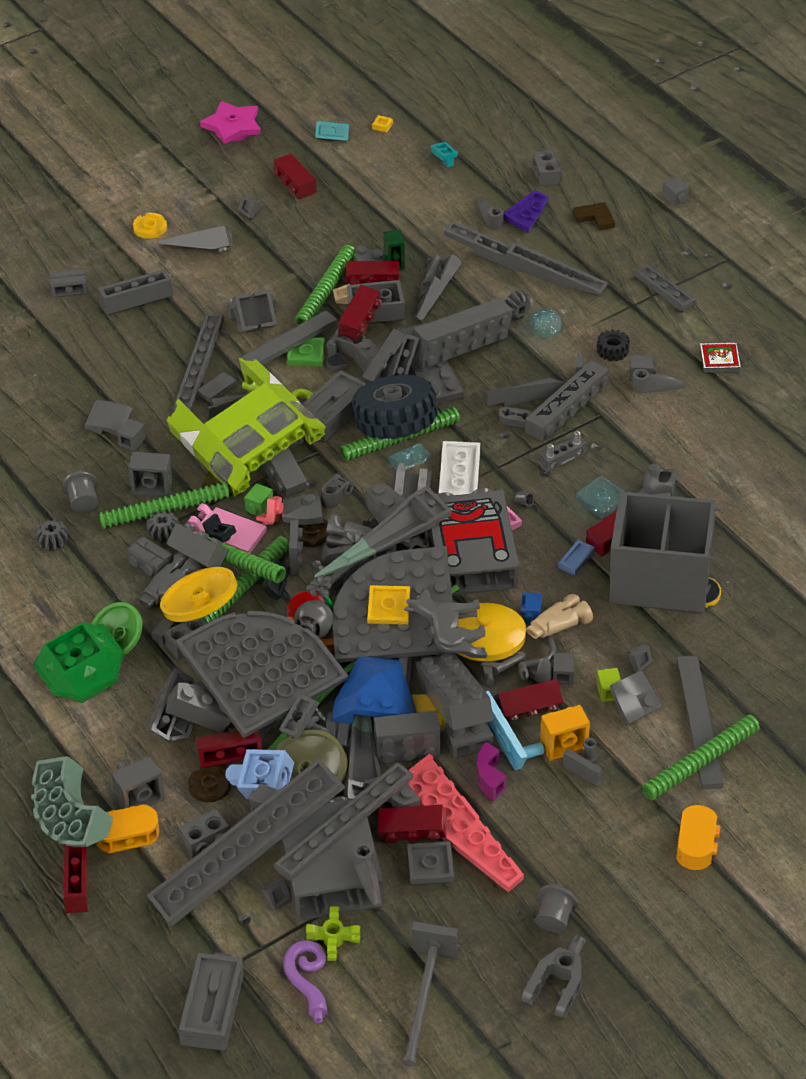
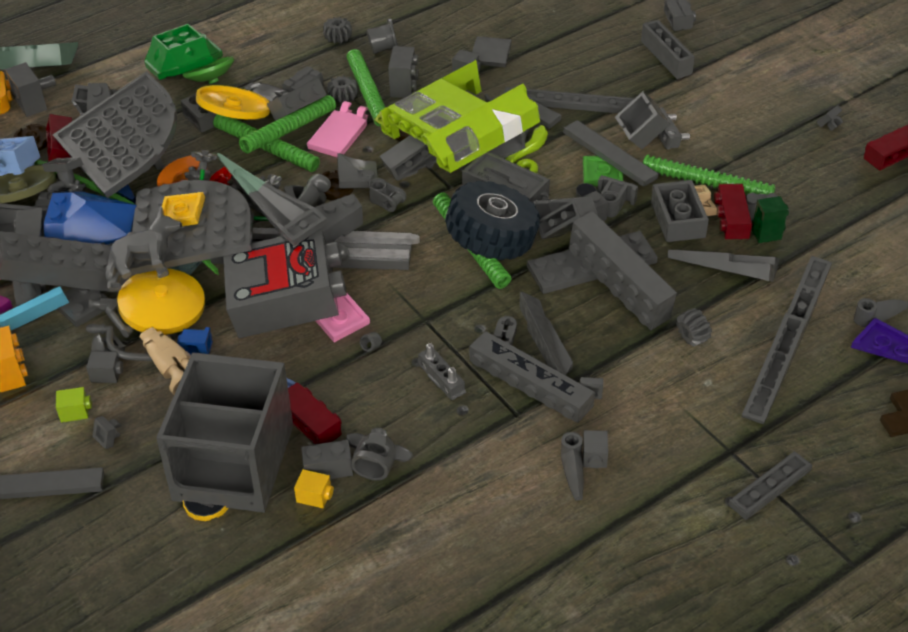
camera: 90 degrees right, 0 degrees up
yellow tile [133,213,167,239] -> none
dark grey wedge [158,225,232,253] -> none
black bracket [202,514,237,543] -> none
bright green brick [244,483,273,516] -> none
coral bracket [256,496,283,525] -> none
black plate [262,558,290,600] -> none
dark grey plate [289,520,303,575] -> none
dark grey brick [294,600,333,639] -> none
dark red brick [338,284,382,341] -> none
clear light blue plate [388,443,430,470] -> none
white plate [439,441,480,495] -> none
dark red brick [494,679,564,721] -> none
clear light blue hair [530,308,562,339] -> none
clear light blue plate [575,475,625,518] -> none
black tyre [597,329,630,361] -> none
dark grey plate [610,670,662,725] -> none
tile [700,343,740,373] -> none

